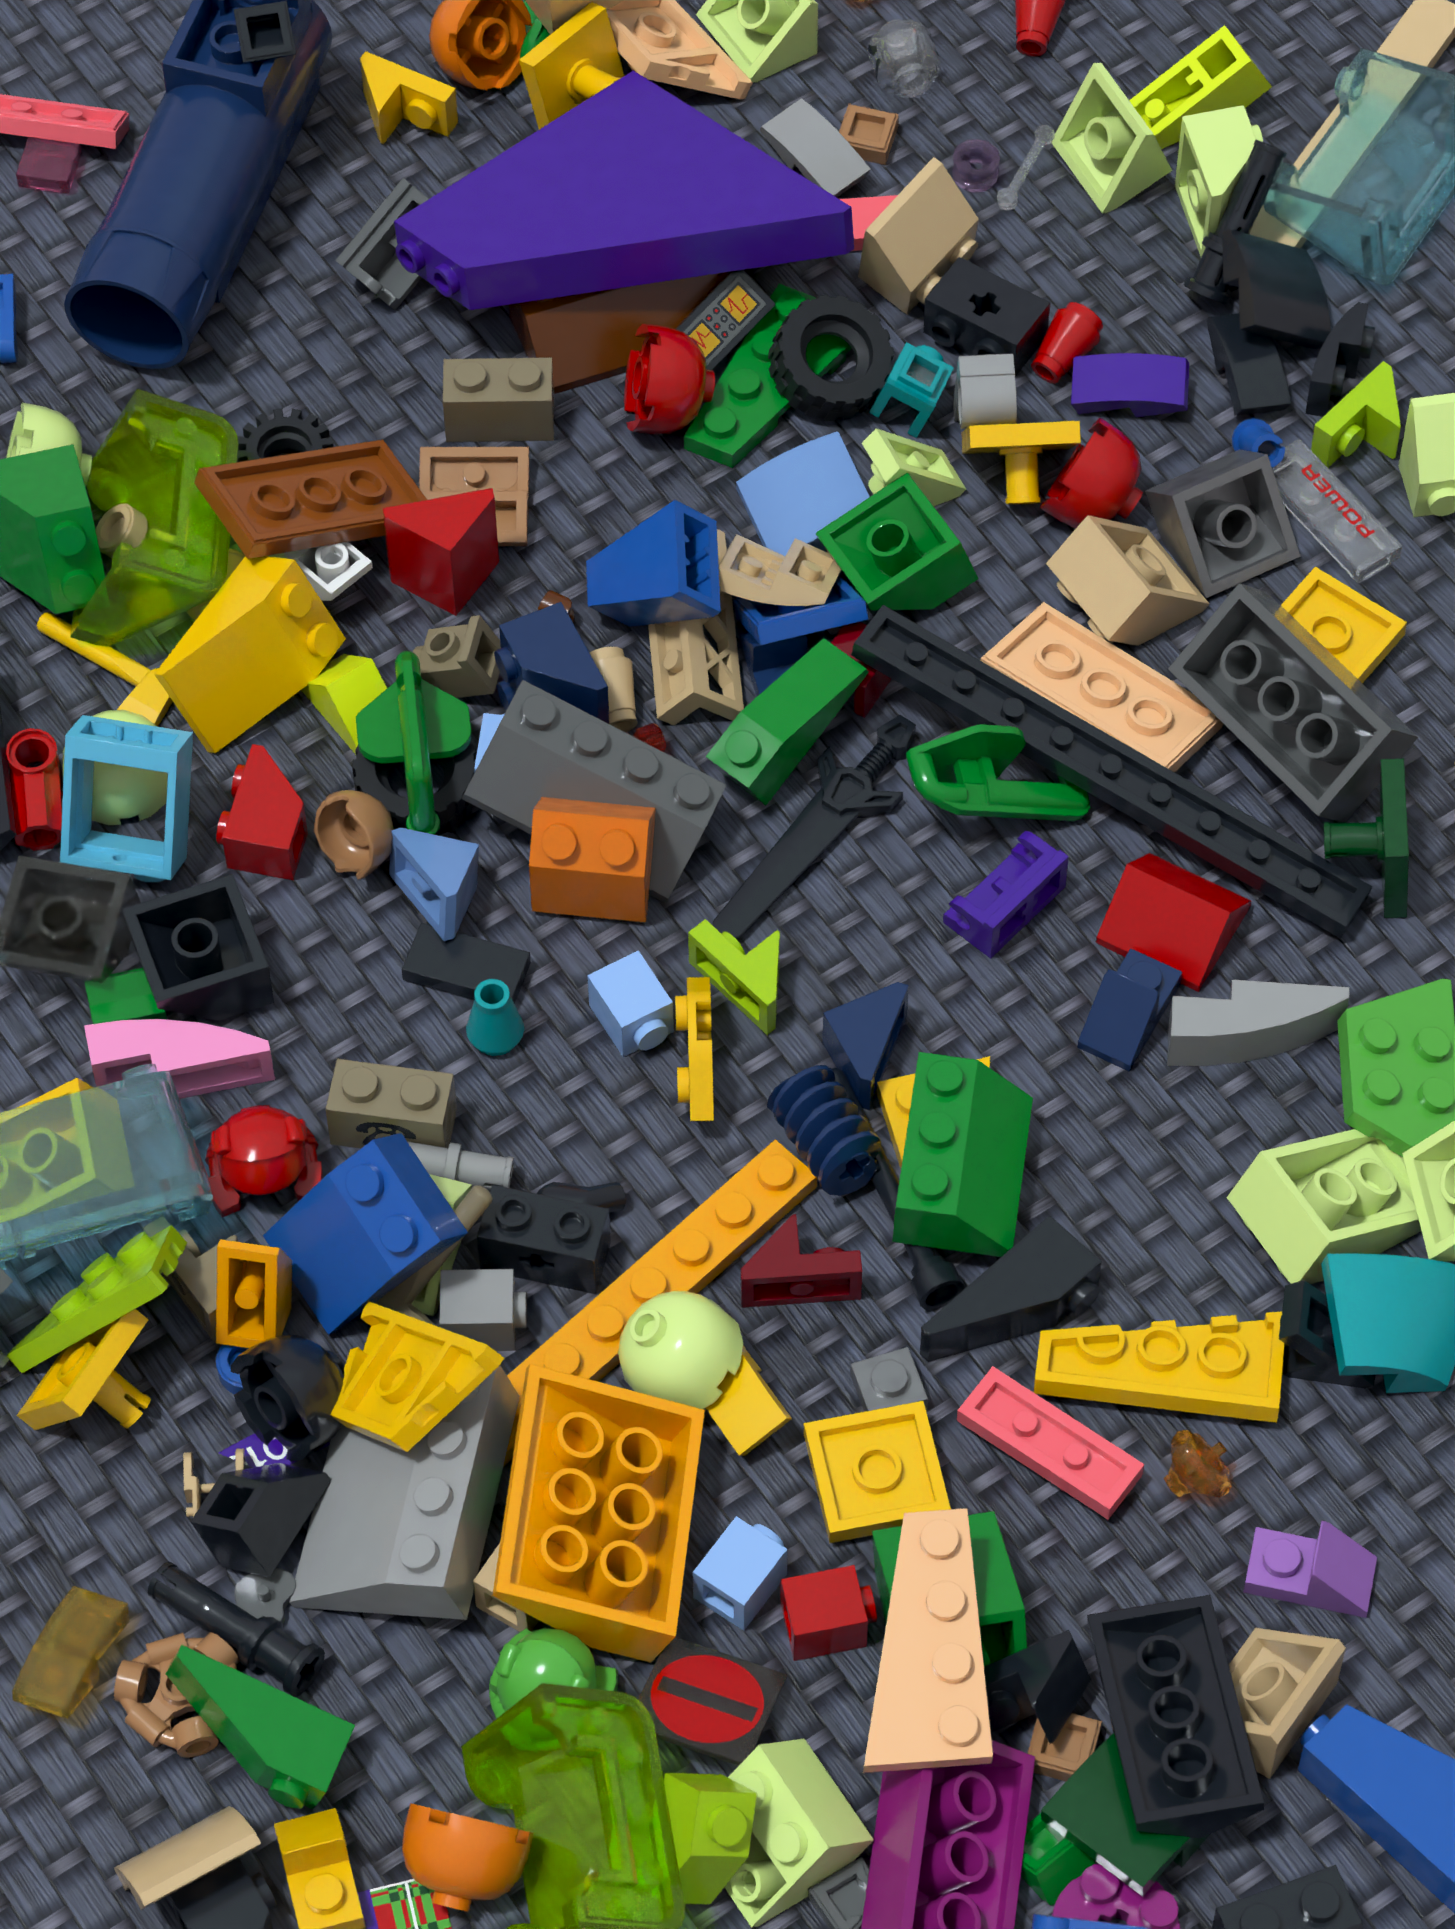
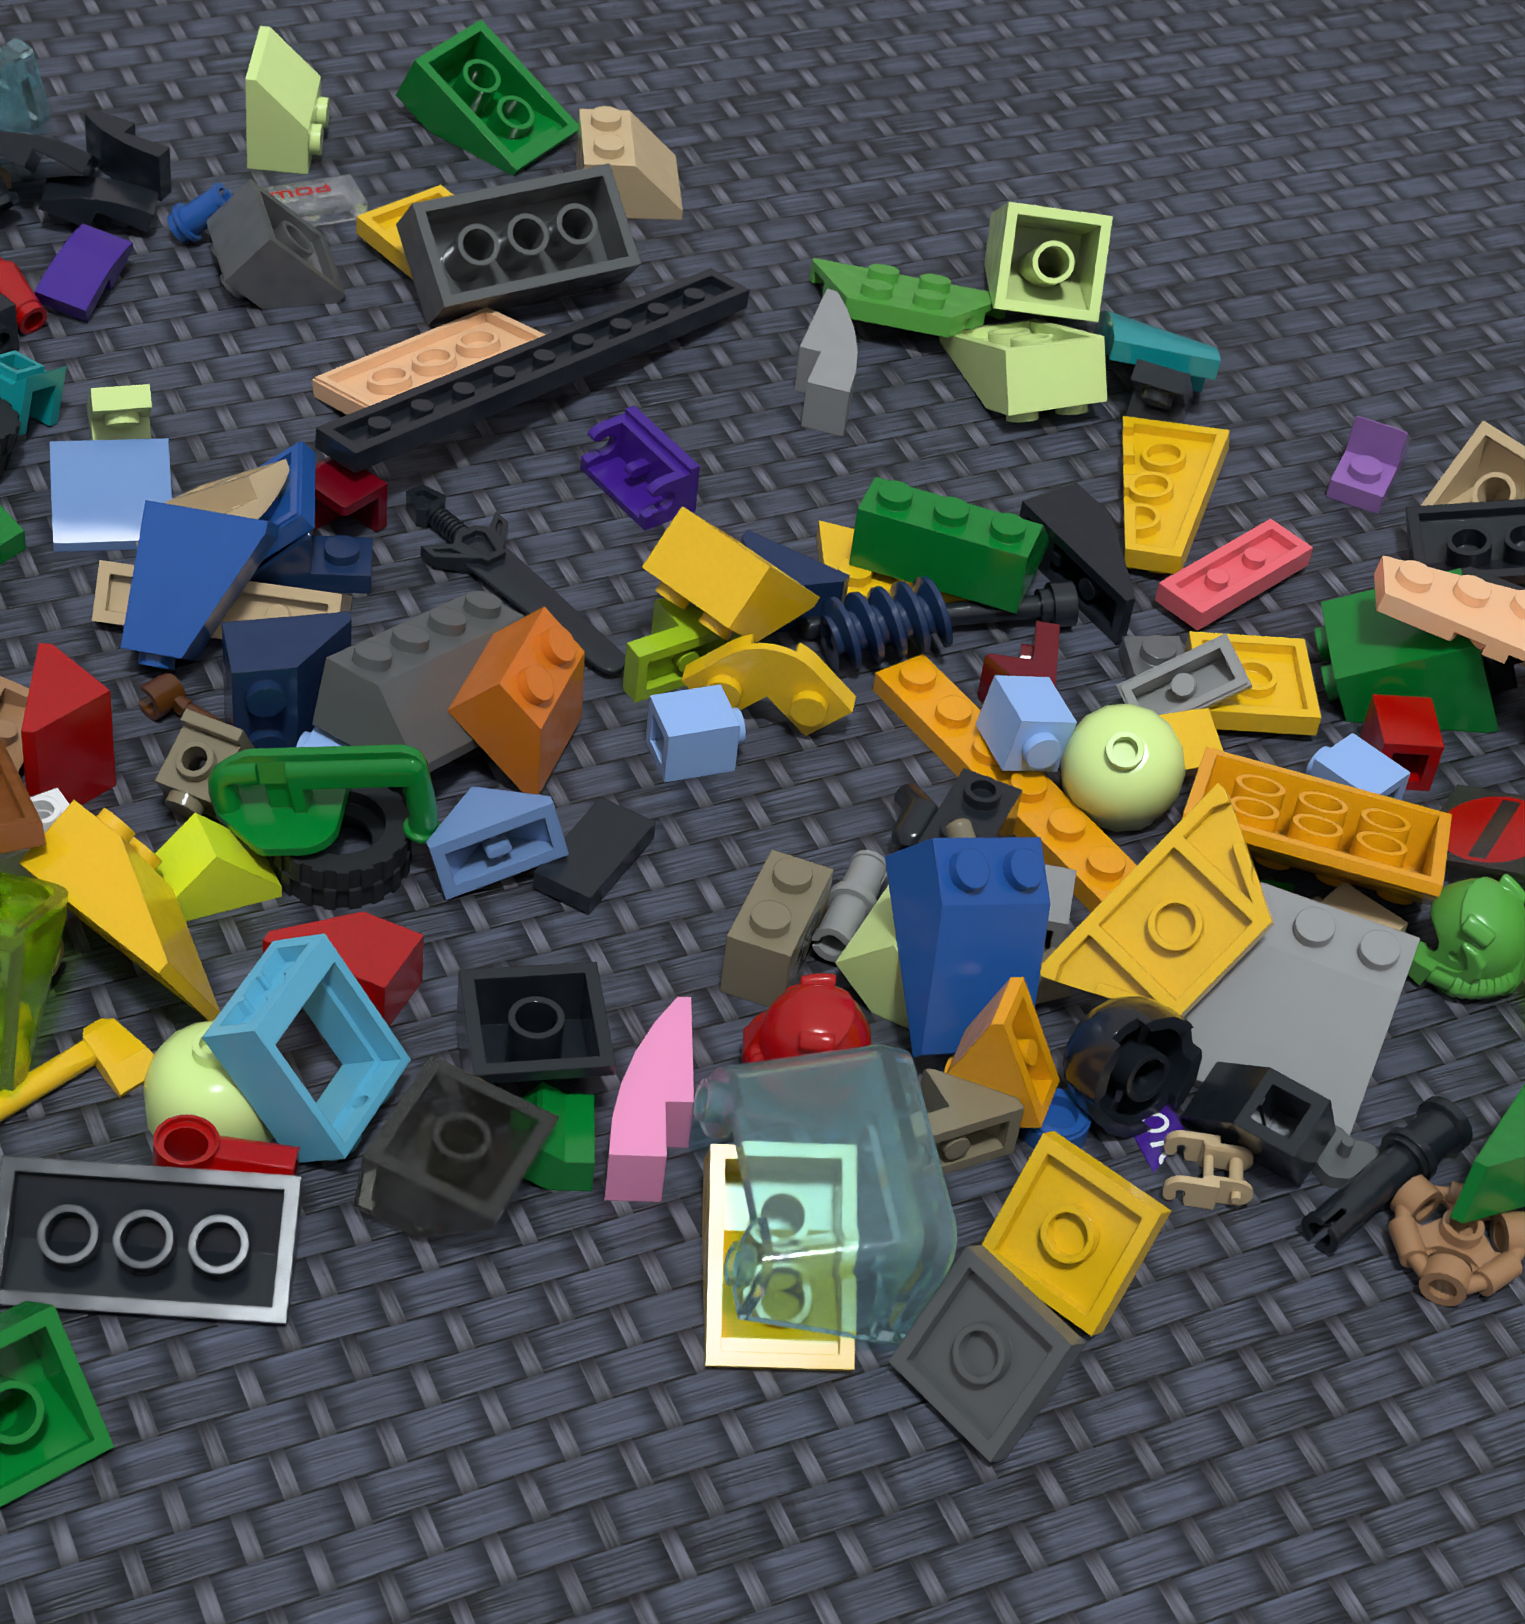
camera: 85 degrees left, 15 degrees down
lime wing [7,1225,187,1373] -> none
clear yellow slope [12,1586,129,1719] -> none
medium nougat hair [314,790,395,880] -> none
teal cone [466,979,524,1056] -> none
green slope [706,638,869,806] -> none
green slope [815,472,978,610] -> none
green piece [906,724,1090,821] -> none
light grey plate [953,354,1017,429] -> none
yellow tile [961,421,1081,504] -> none
red cylinder [1040,418,1143,528] -> none
tan slope [1046,515,1210,646] -> none
dark blue slope [1077,948,1183,1072] -> none
red slope [1096,853,1252,992] -> none
clear orange piece [1163,1430,1232,1498] -> none
lime slope [1310,361,1401,470] -> none
dark green tile [1324,758,1409,918] -> none
none -> yellow slope [642,506,820,643]
none -> light blue brick [976,675,1077,772]
none -> light grey slope [1116,633,1252,715]

